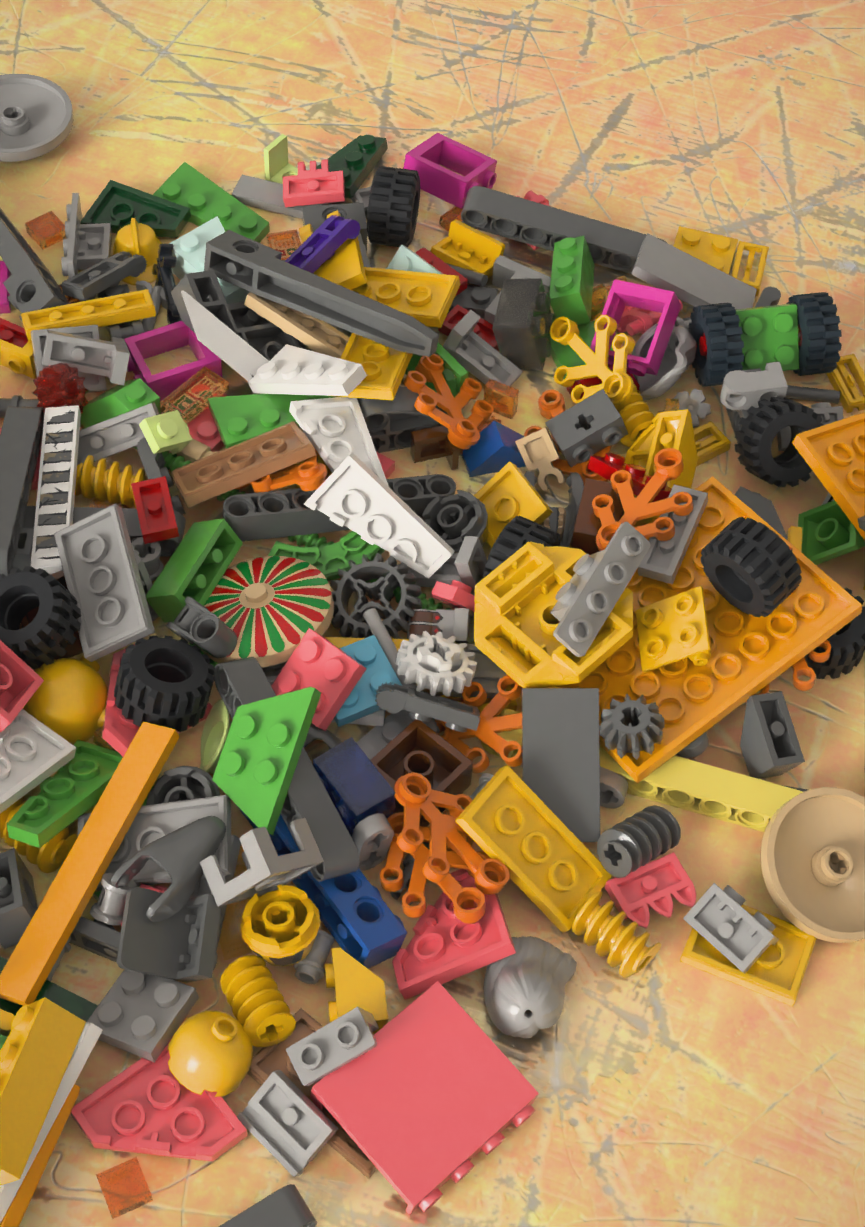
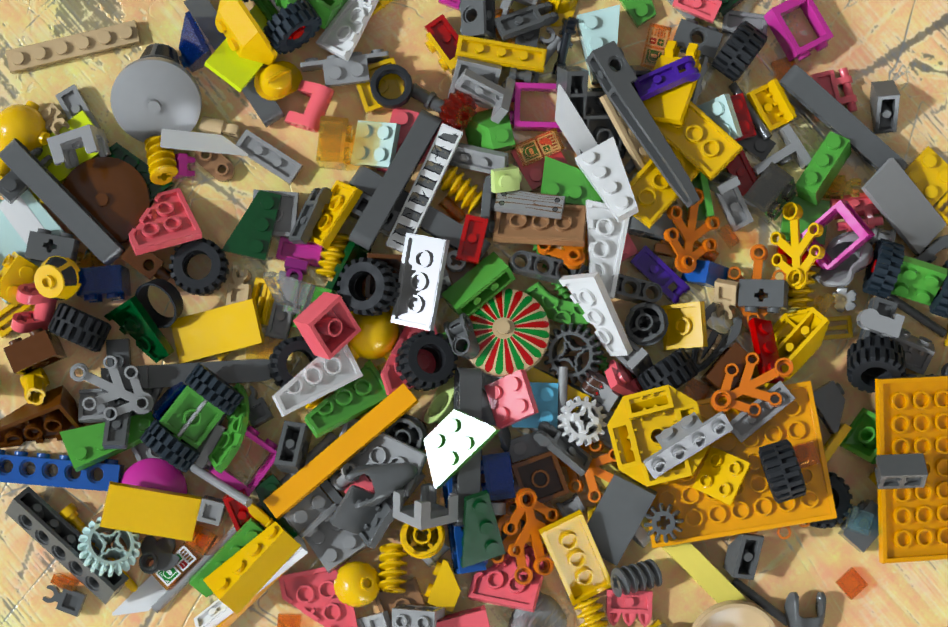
camera: 30 degrees right, 30 degrees up
none -> light grey bracket [283,486,338,537]
none -> dark green wing [460,490,506,568]
none -> light grey tile [494,190,565,219]
none -> dark purple plate [630,245,691,304]
none -> dark grey slope [870,80,900,134]

